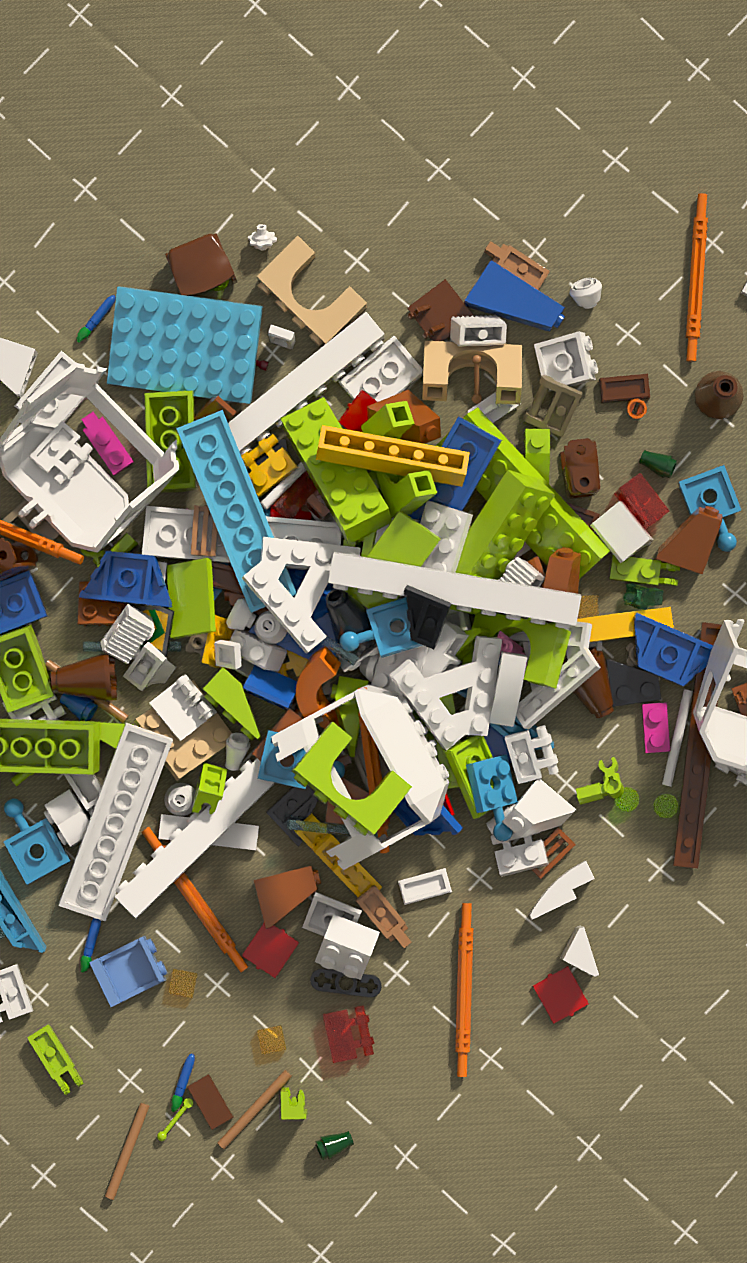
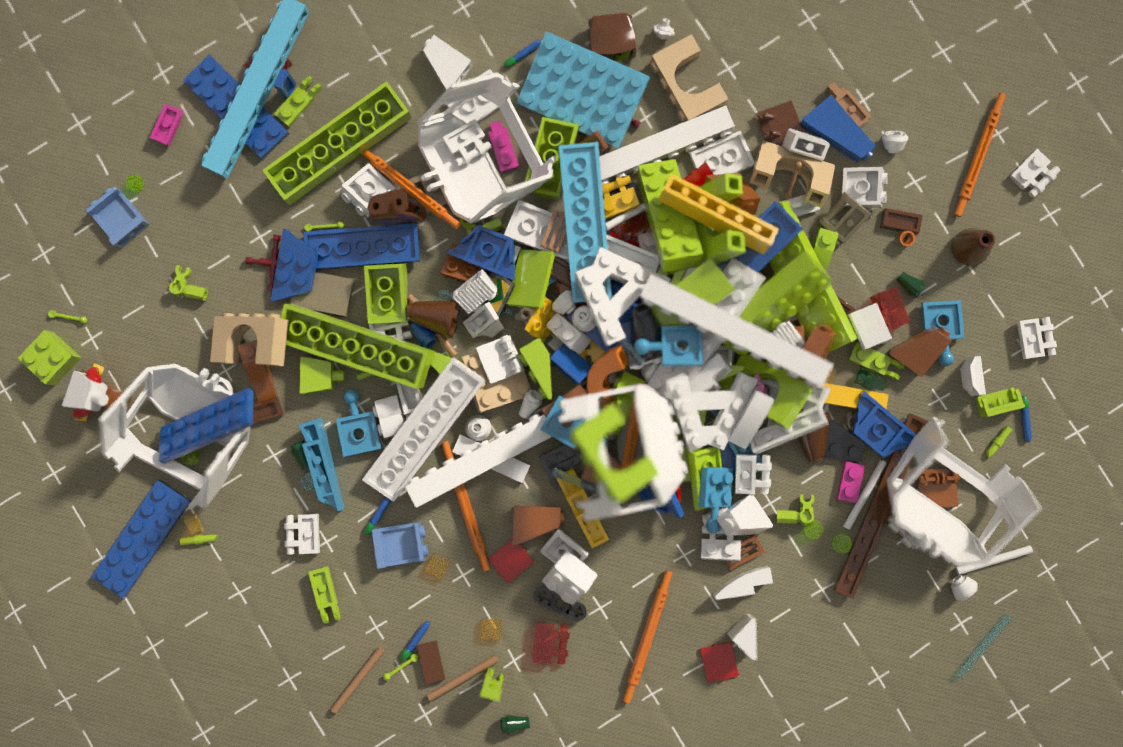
camera: 20 degrees right, 0 degrees up
lime hinge [192,763,227,814] -> none
white plate [214,640,242,670] -> none
white tile [268,325,295,349] -> none
reddish brown tile [307,494,330,522] -> none
medium nougat hinge [355,885,412,948] -> none
white tile [398,868,452,905] -> none
black wing [404,585,452,650] -> none
reddish brown piece [560,438,600,499] -> none

